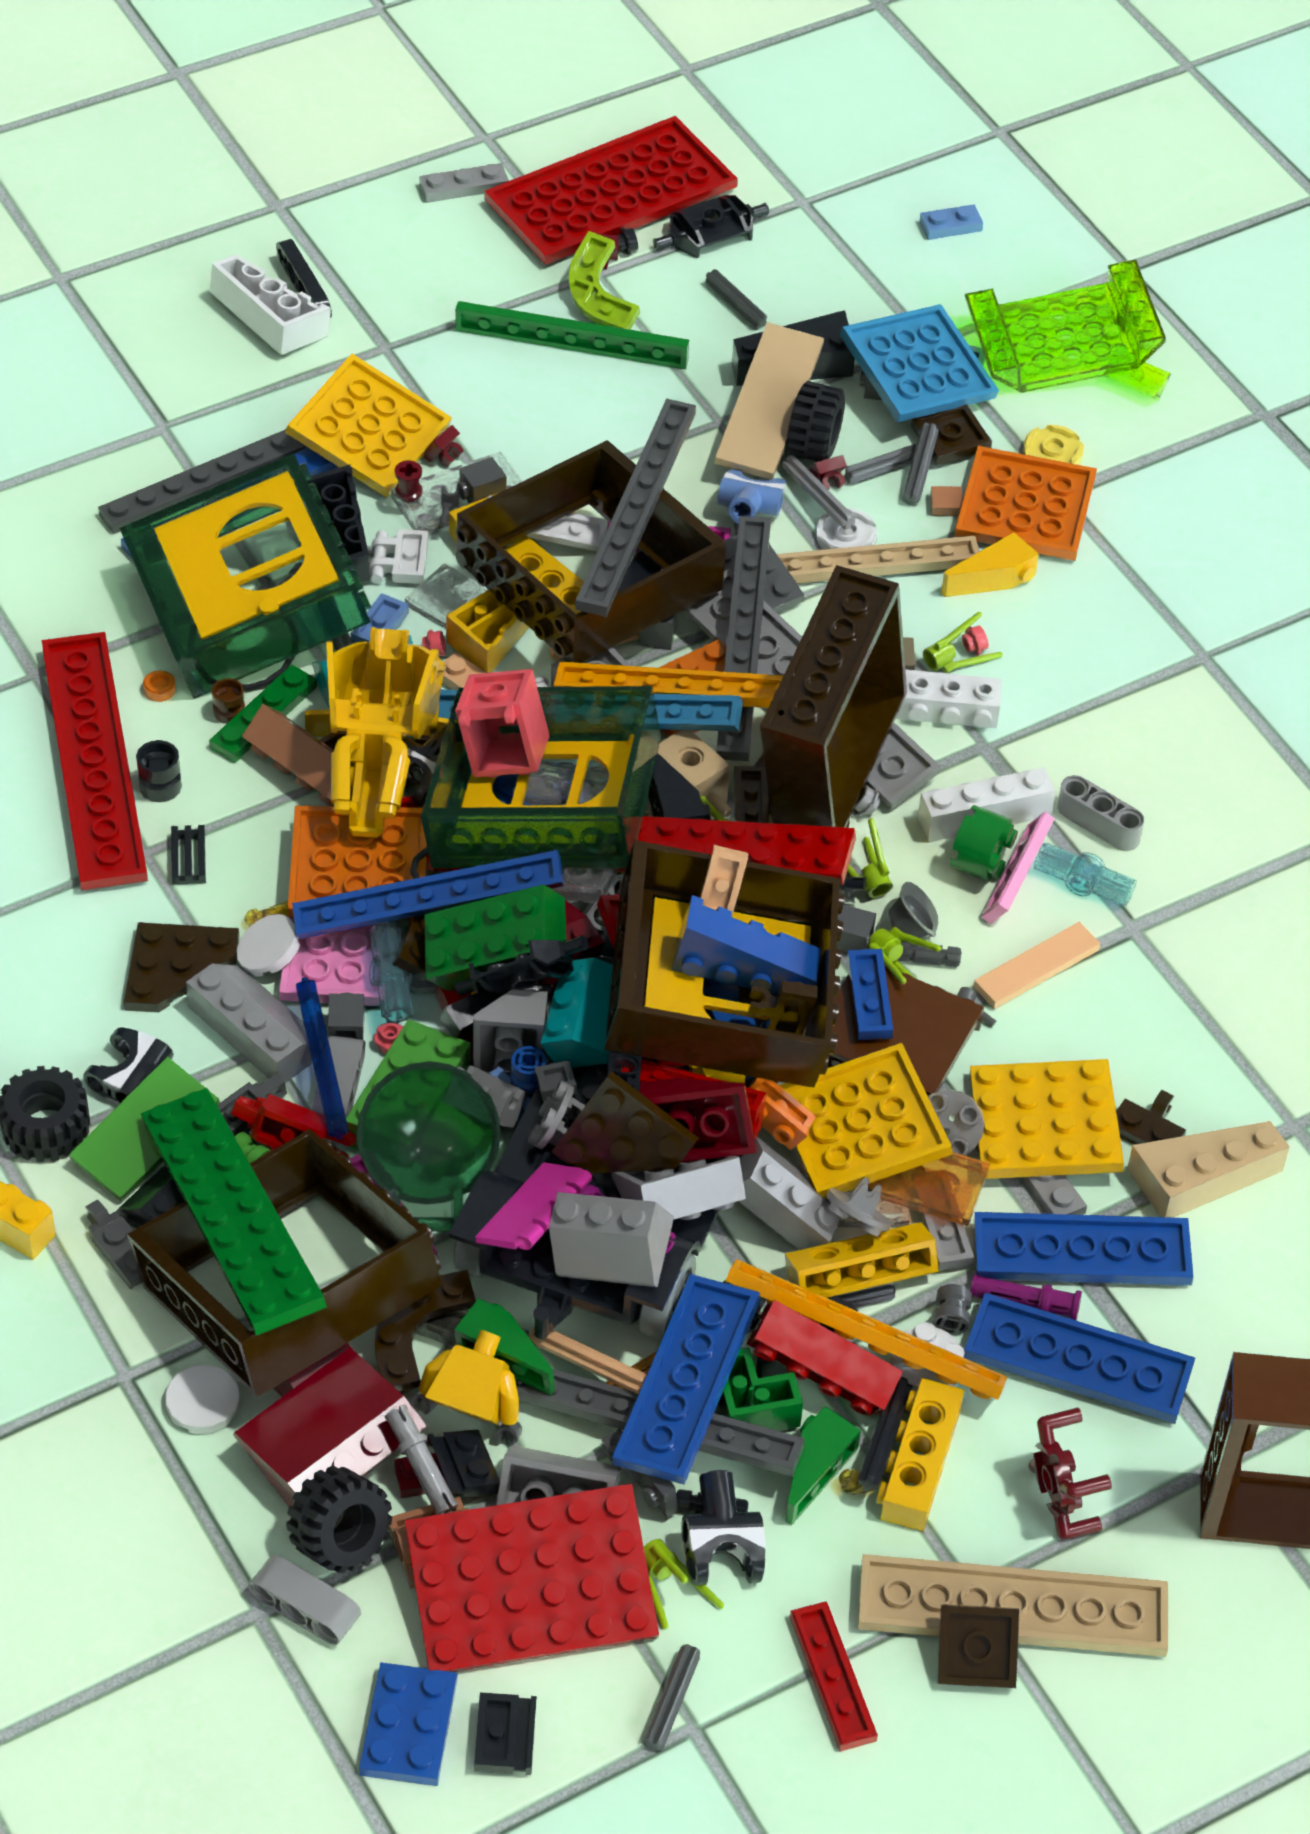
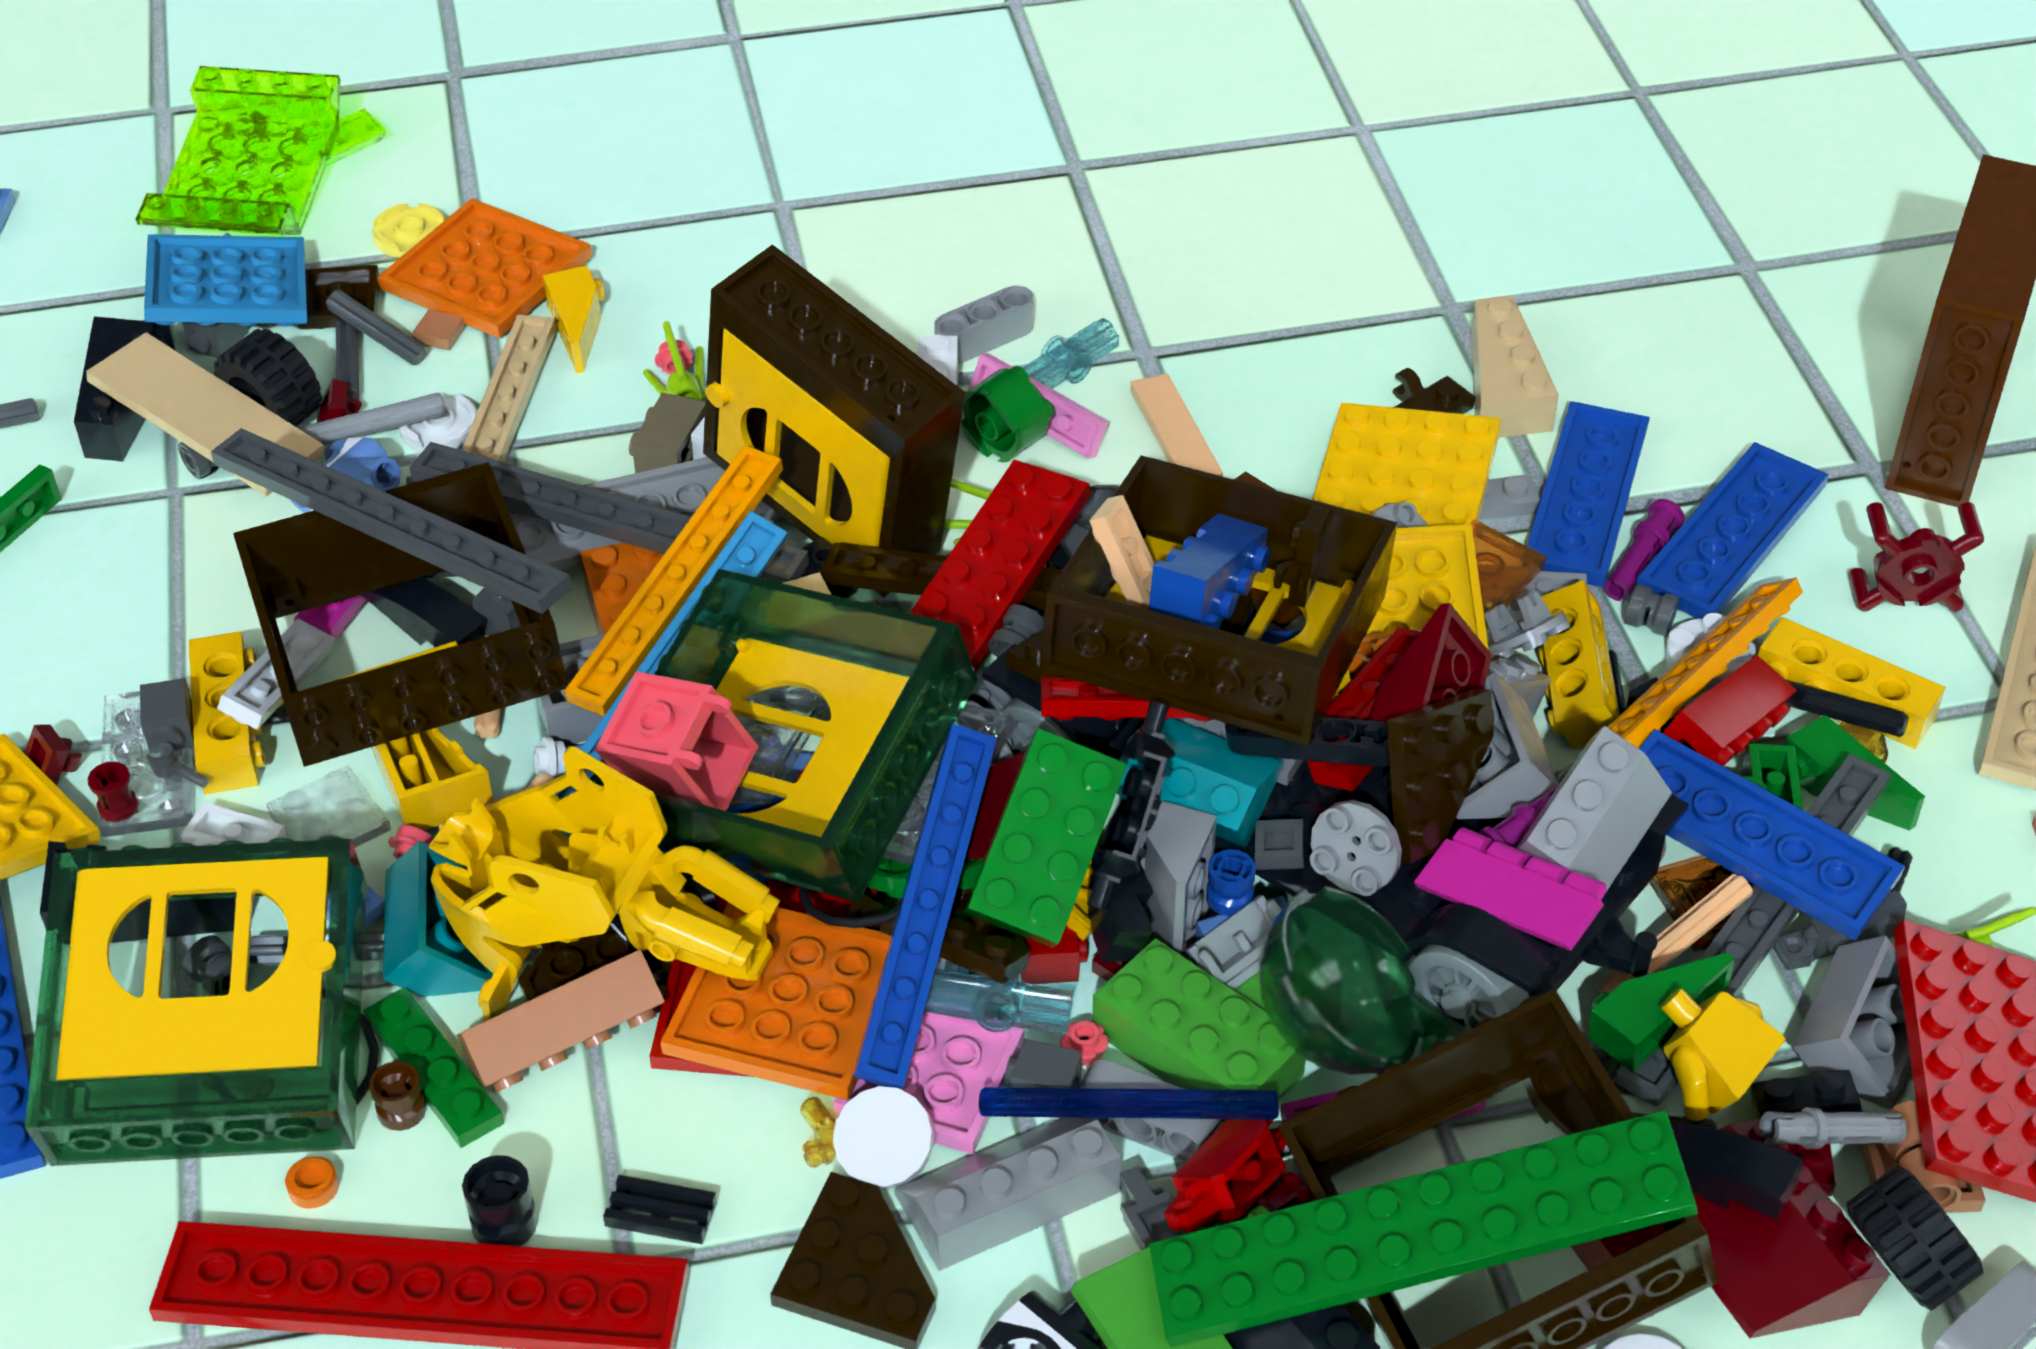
camera: 70 degrees left, 5 degrees down
black connector [681,1470,766,1586] -> none
none -> black slope [1670,1122,1803,1220]

